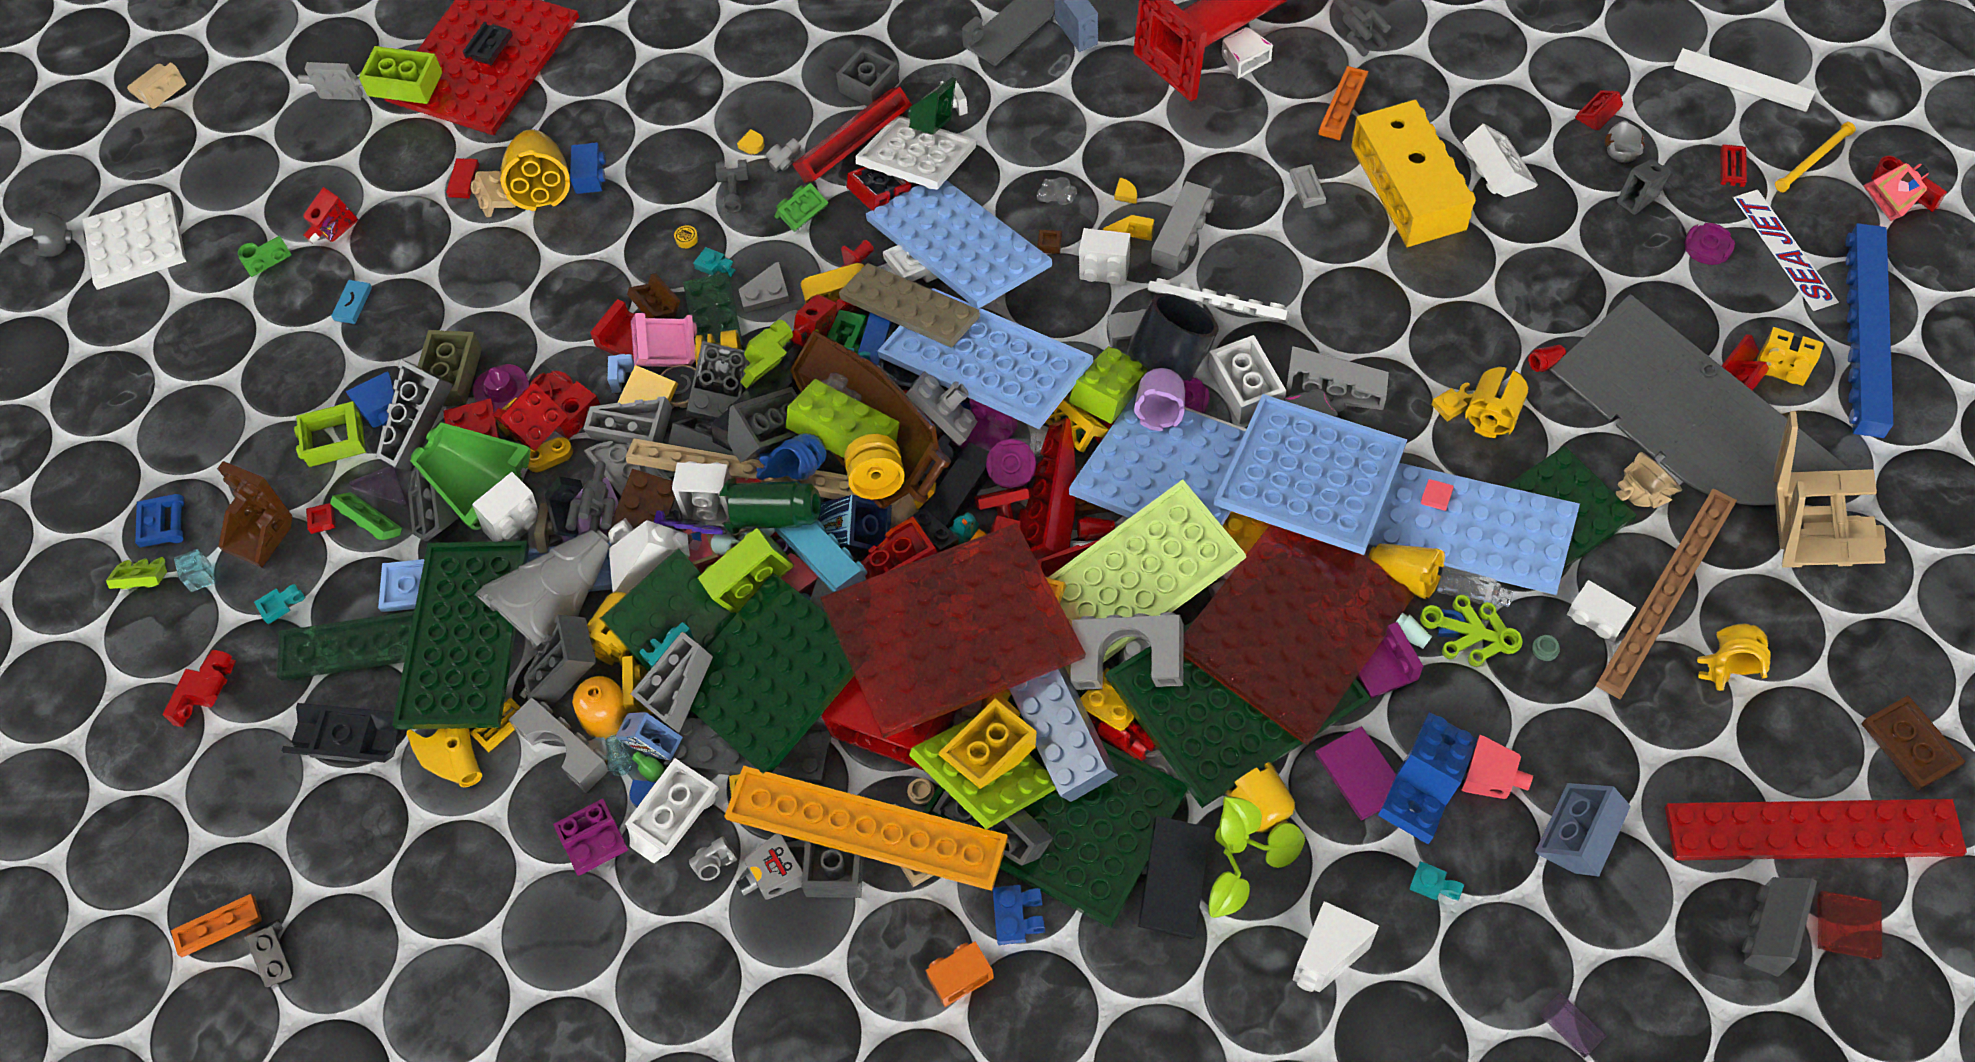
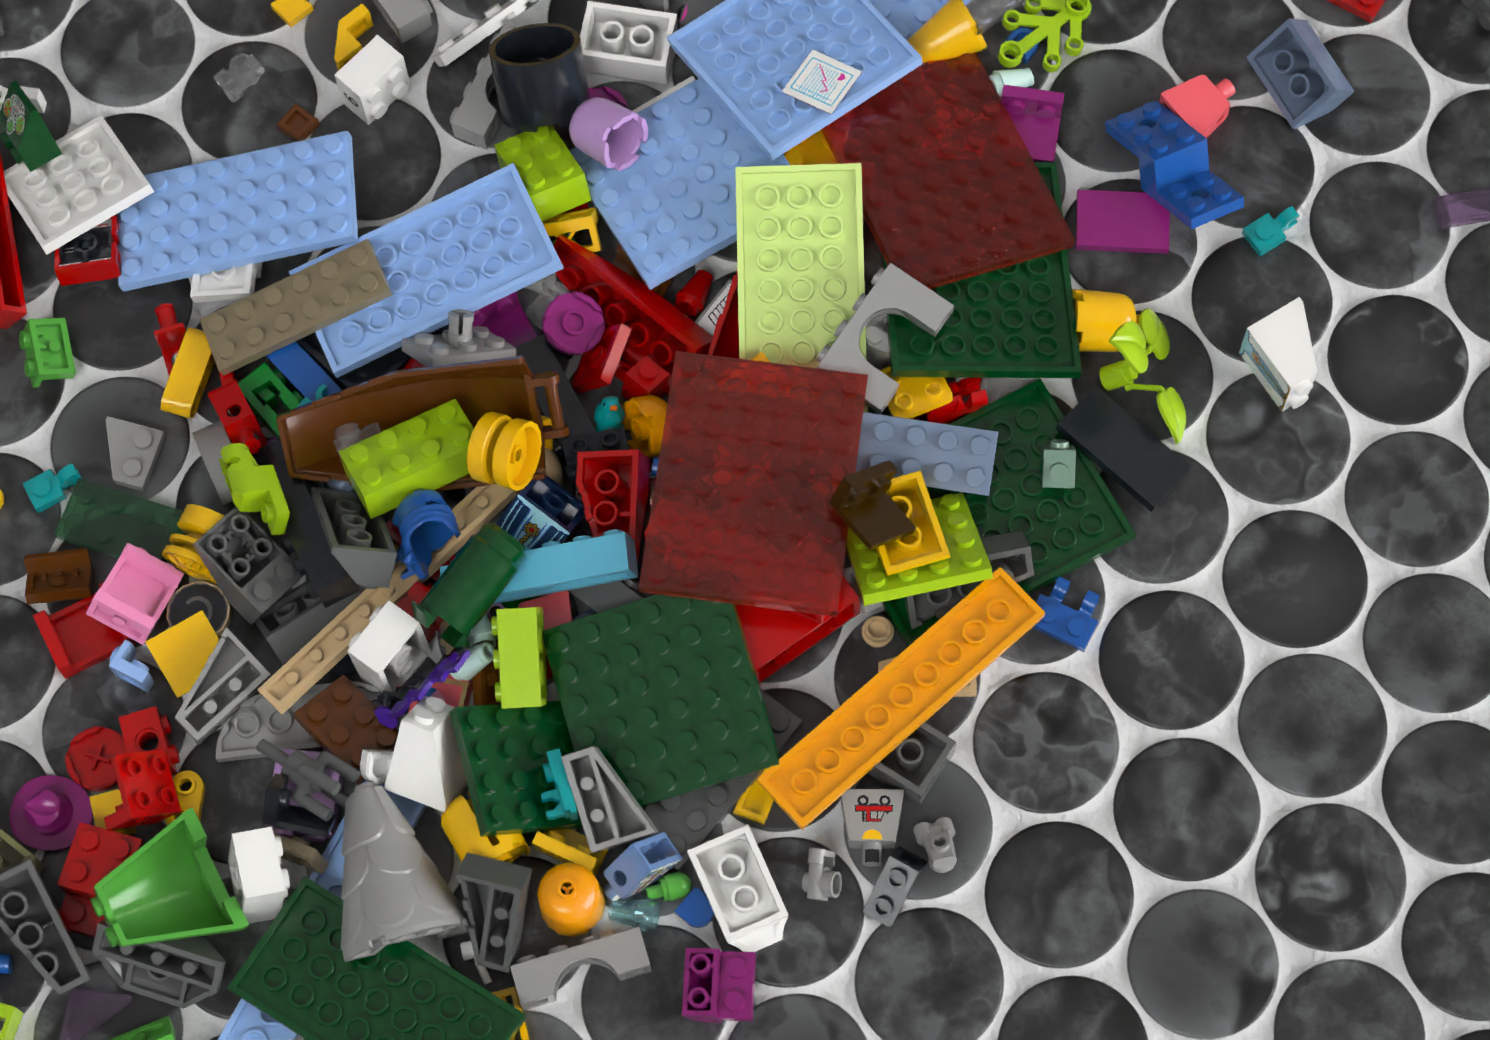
camera: 60 degrees left, 10 degrees up
orange brick [926,941,994,1007] -> none
none -> white sticker [782,50,862,114]
none -> dark brown bracket [829,460,916,550]
none -> bracket [863,846,928,927]
none -> light grey plate [913,817,957,873]
none -> sand green bracket [1042,439,1076,488]

